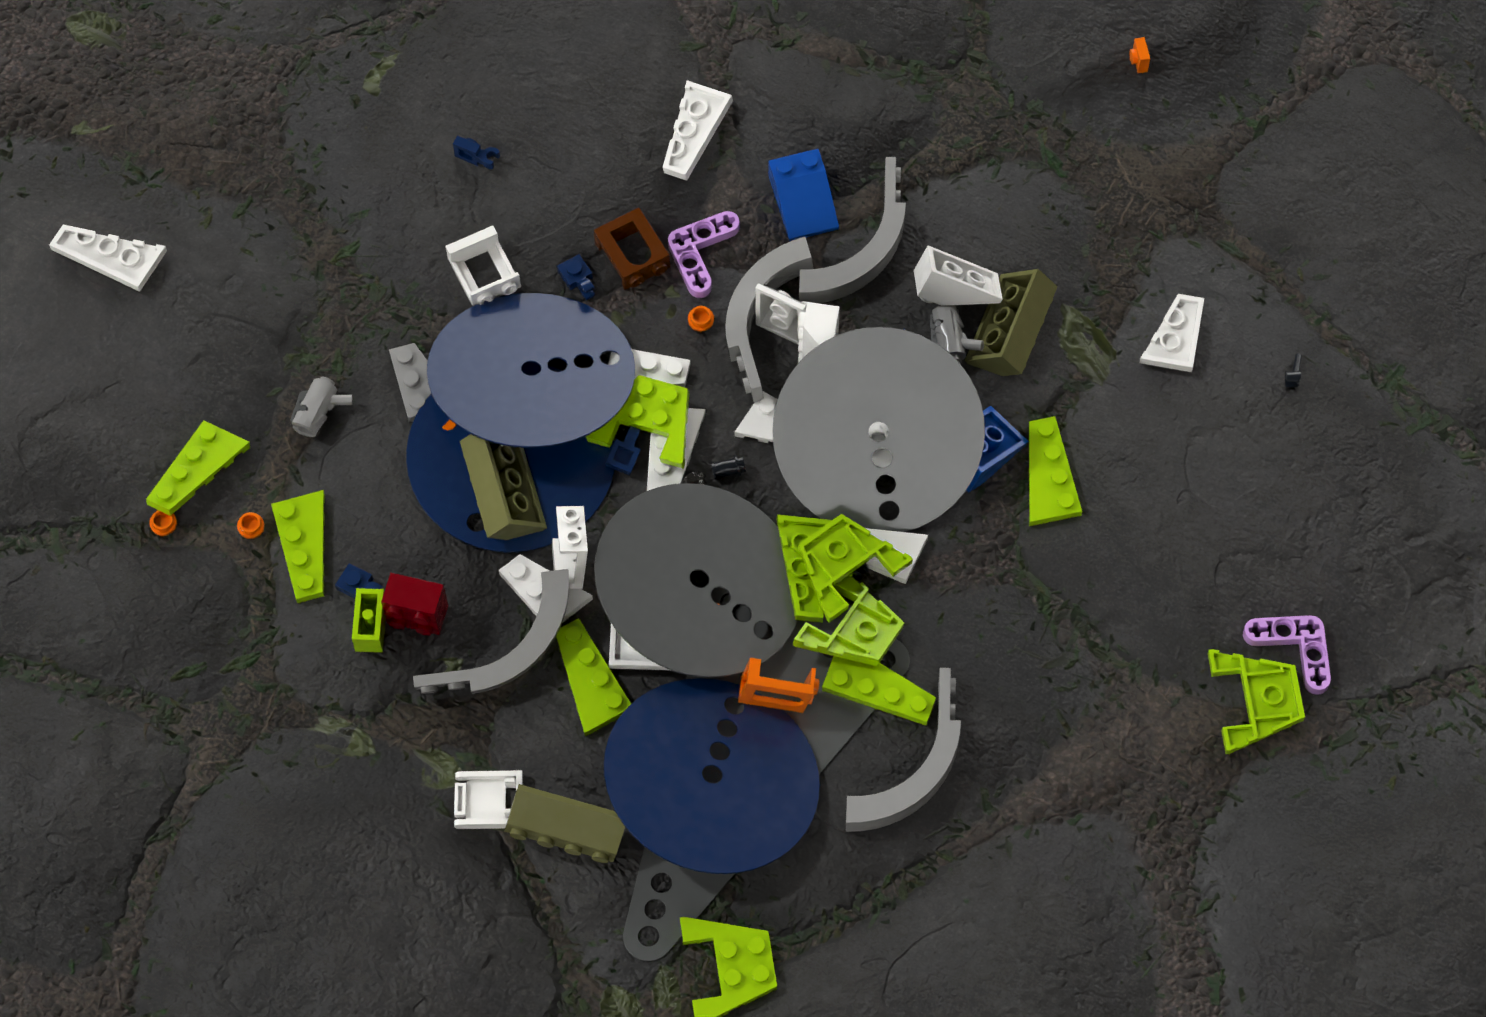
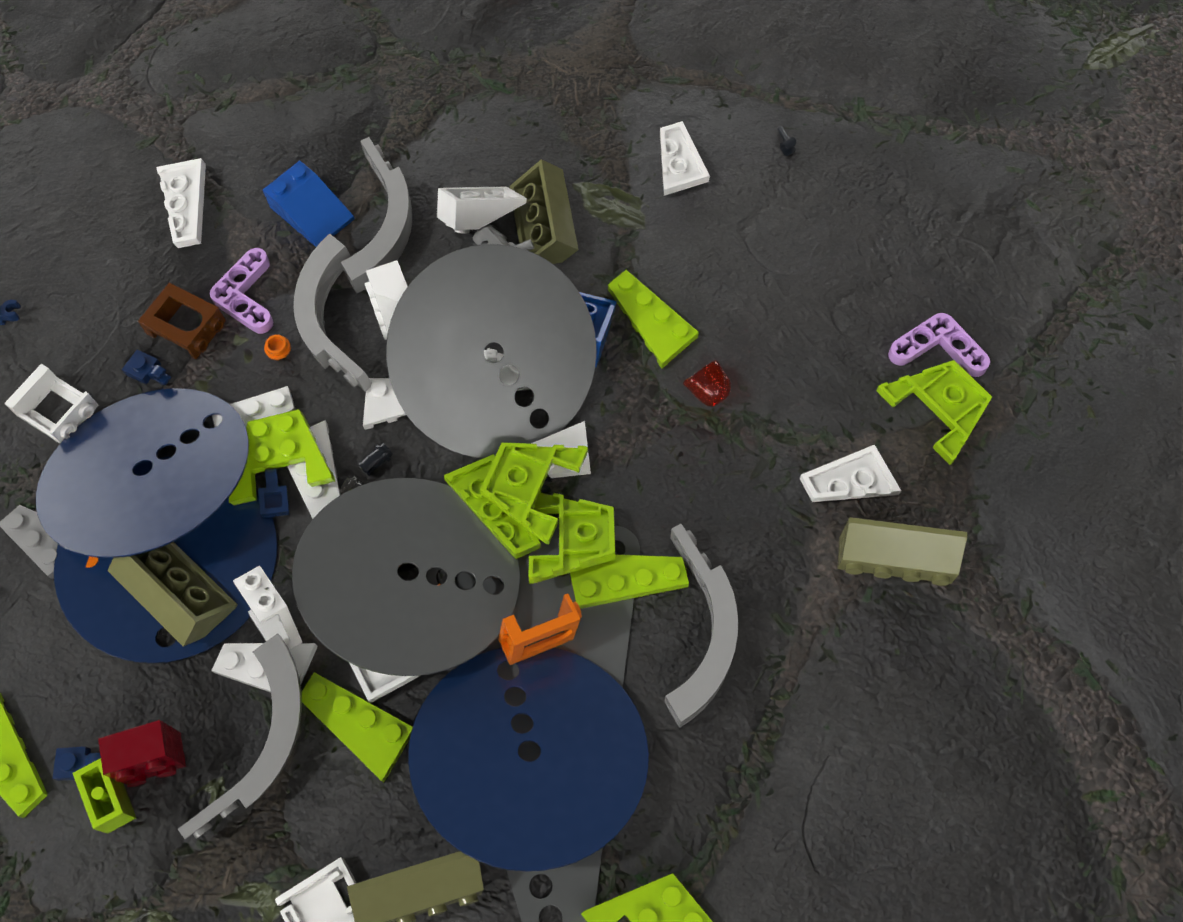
camera: 30 degrees left, 0 degrees up
white slope [755,284,807,345] -> none
none -> clear red hair [683,360,731,407]
none -> white wing [800,445,901,502]
none -> slope [837,517,967,586]

